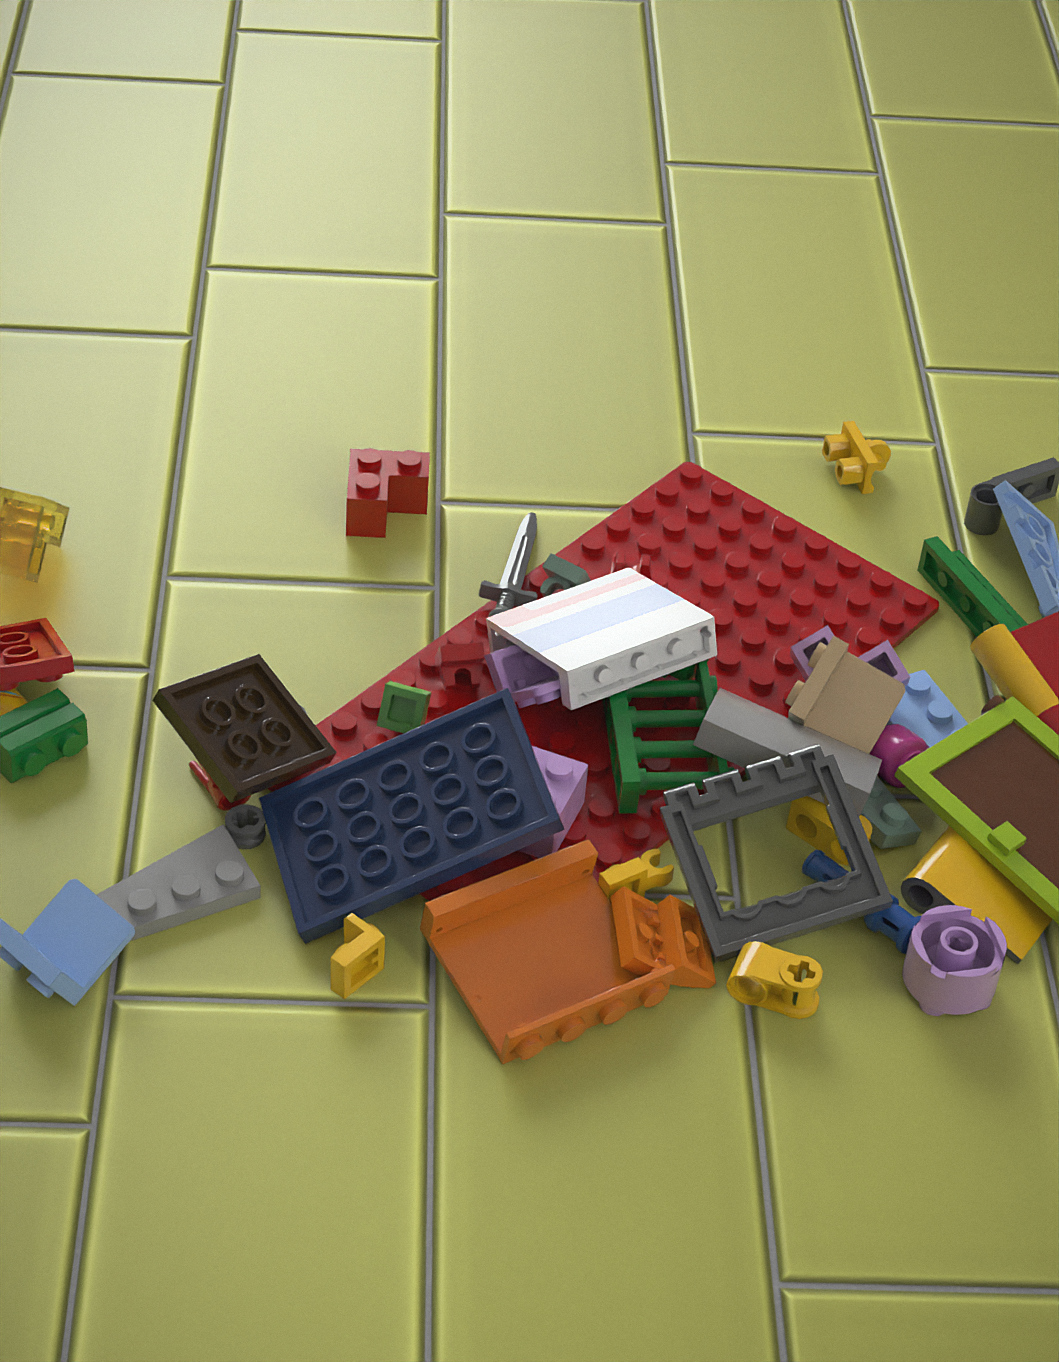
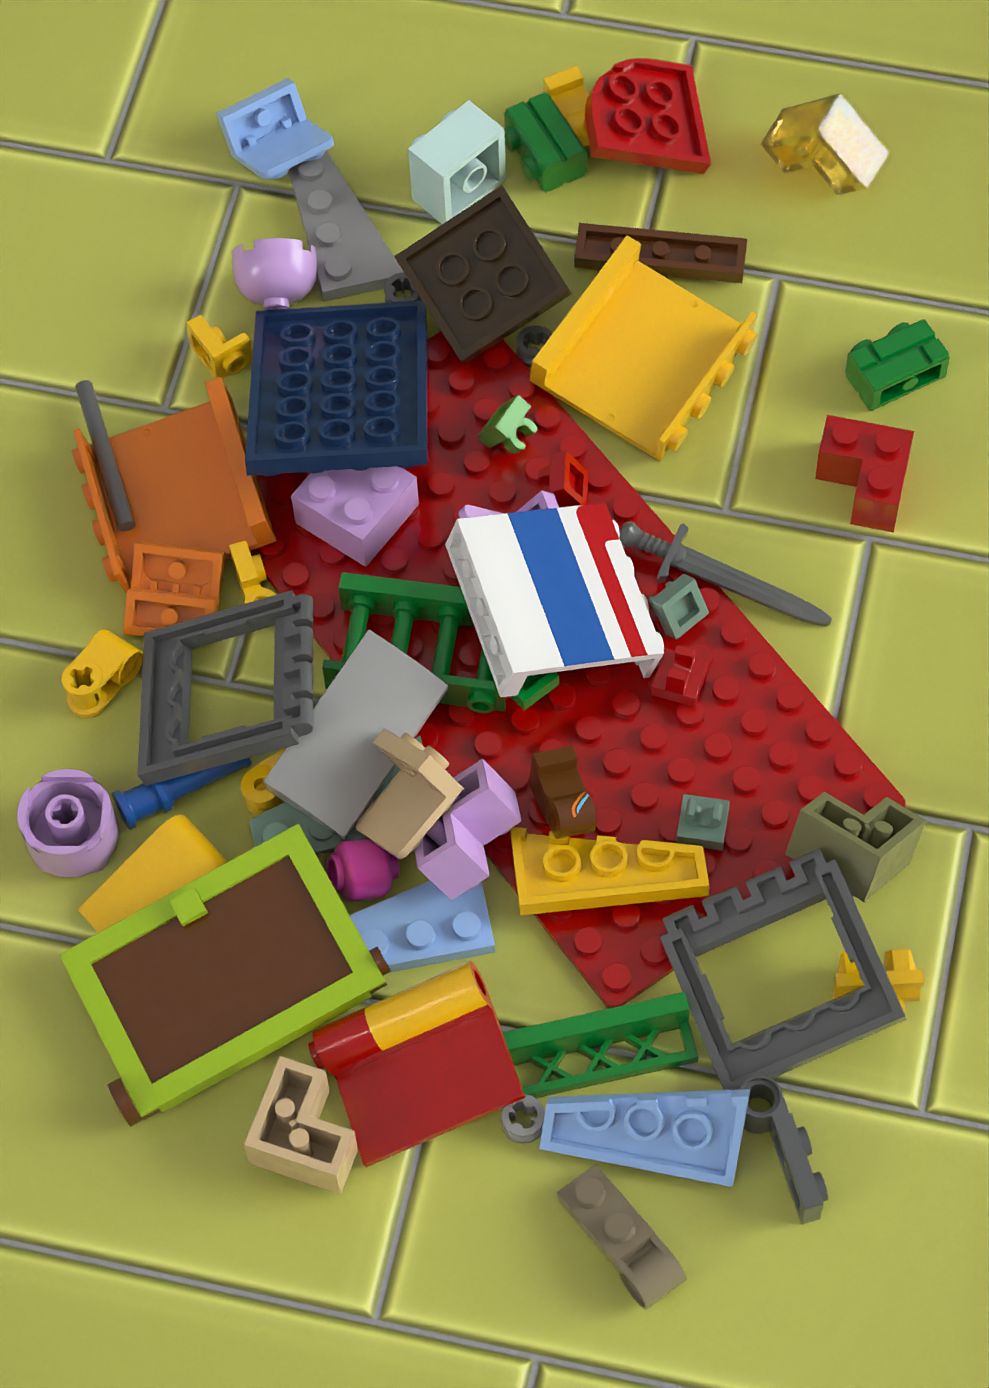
camera: 110 degrees right, 20 degrees up
none -> dark grey bar [75,380,135,531]
none -> lavender cylinder [232,238,317,310]
none -> light aqua brick [408,100,506,224]
none -> yellow wing [510,827,709,915]
none -> reddish brown leg [529,746,596,839]
none -> yellow panel [530,236,758,461]
none -> reddish brown plate [574,223,747,283]
none -> dark grey hinge [660,848,907,1090]
none -> sand green tile [676,794,730,851]
none -> olive brick [785,792,926,902]
none -> green brick [845,319,950,411]

